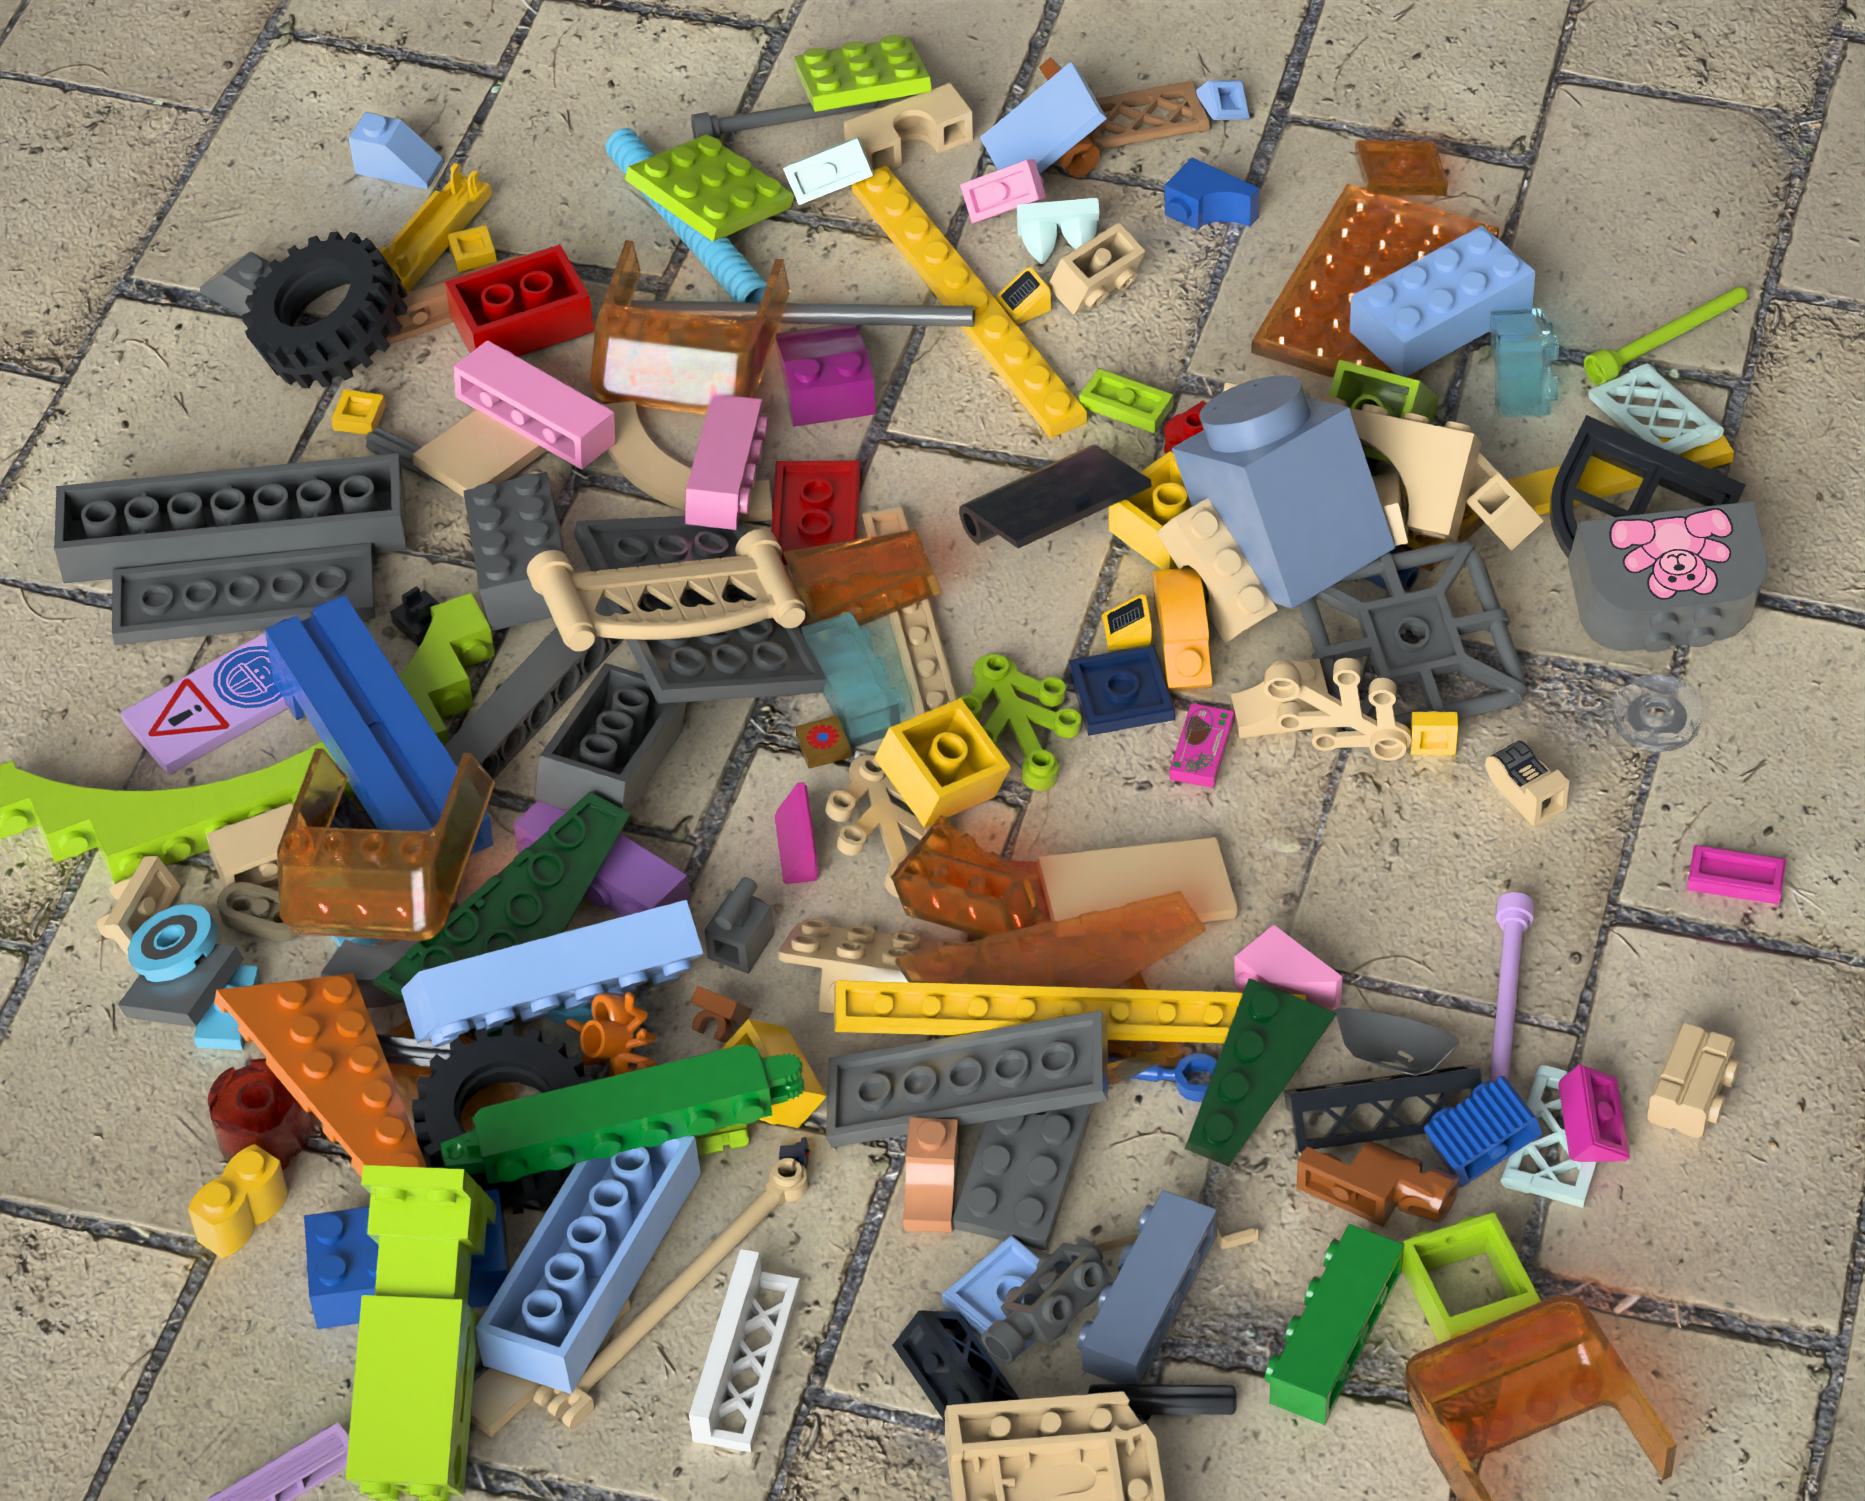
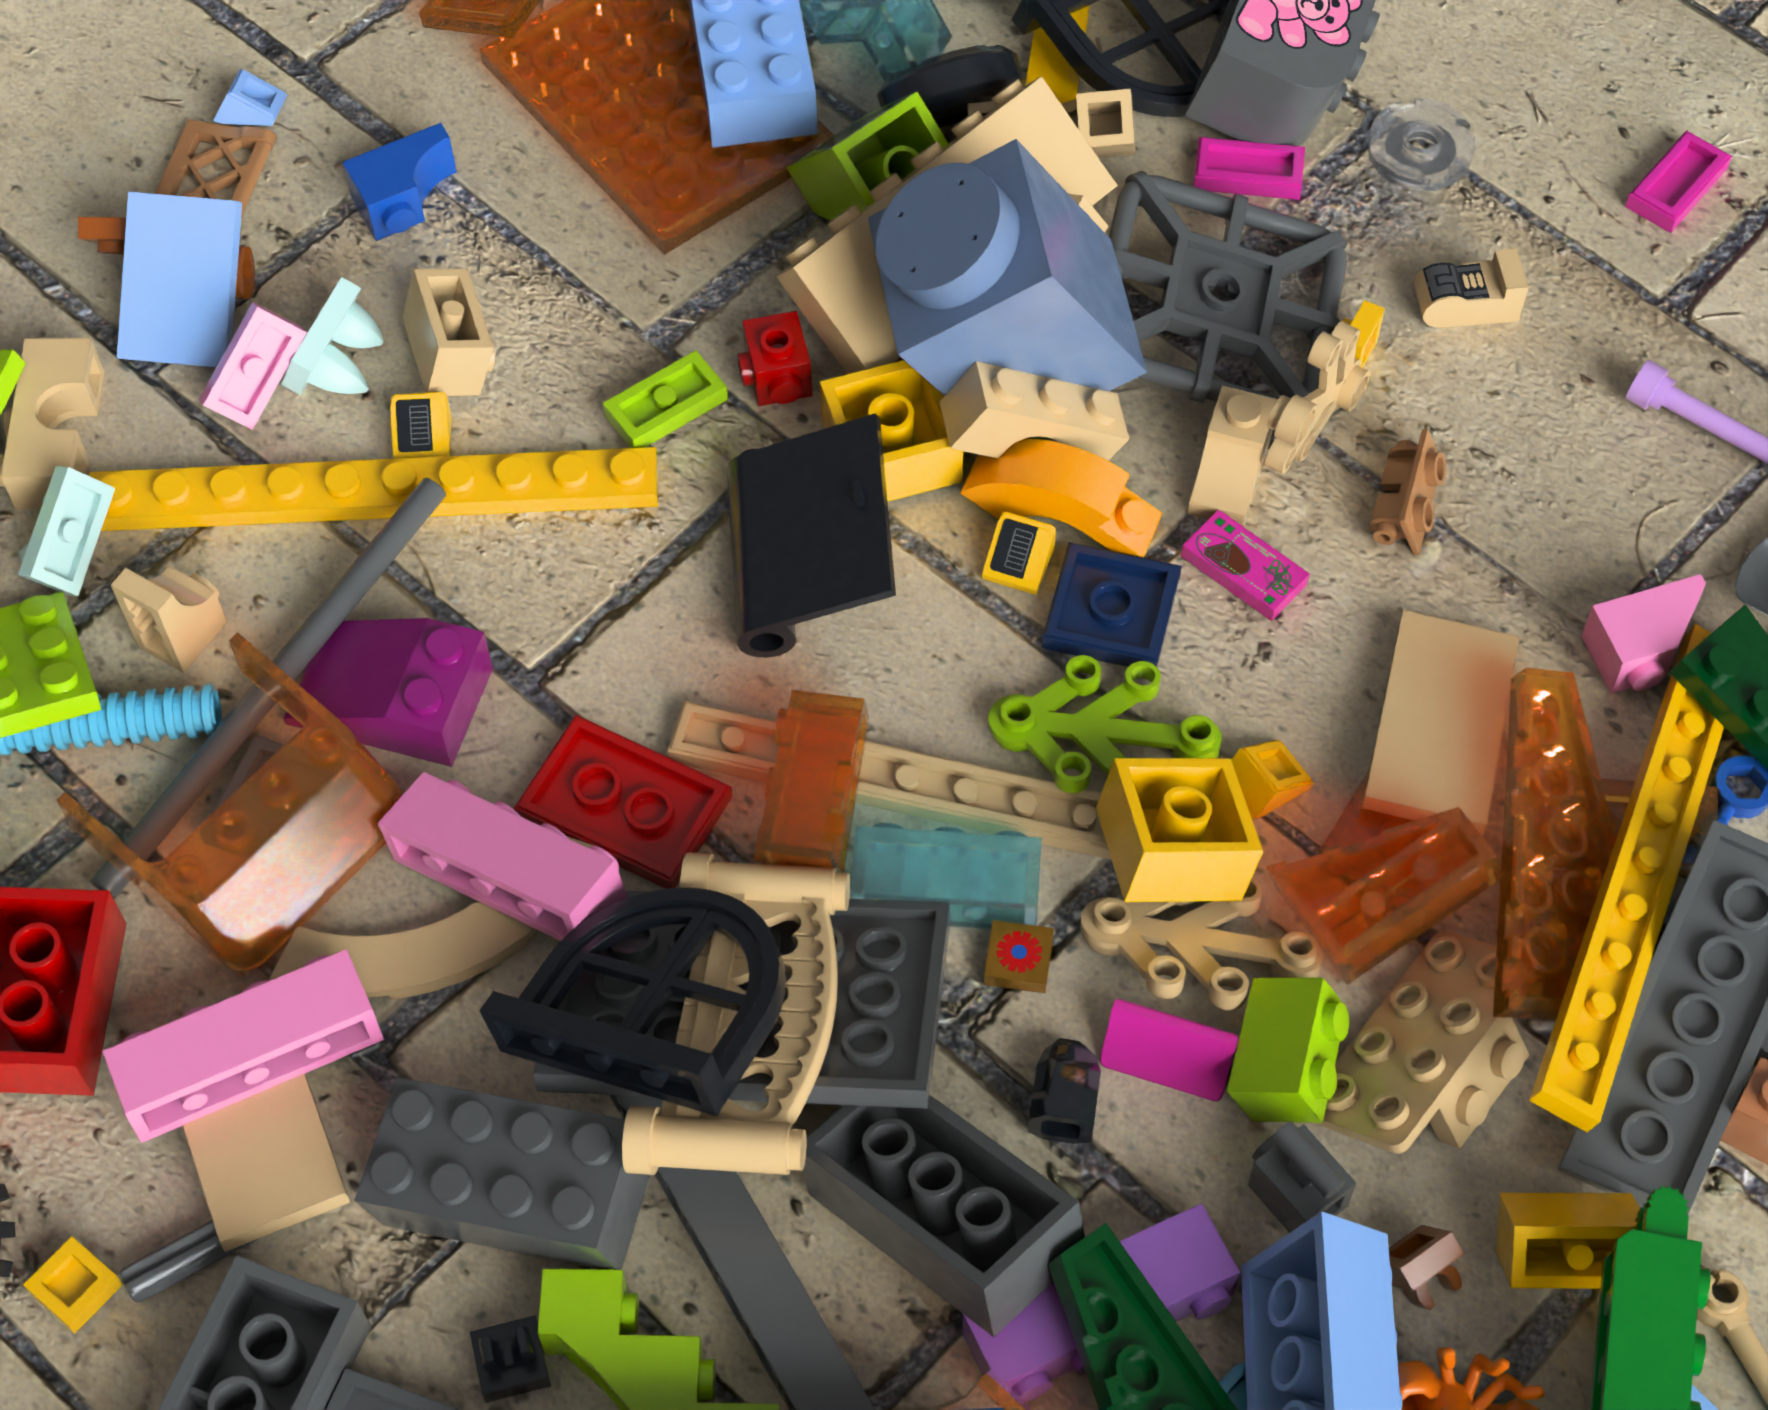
camera: 65 degrees left, 10 degrees up
none -> tan arch [111,566,227,673]
none -> black window [479,888,786,1116]
none -> black piece [877,45,1024,128]
none -> black rock [1028,1038,1101,1144]
none -> dark pink tile [1194,137,1305,200]
none -> lime brick [1227,977,1349,1123]
none -> yellow slope [1231,739,1314,819]
none -> medium nougat hinge [1369,429,1446,555]

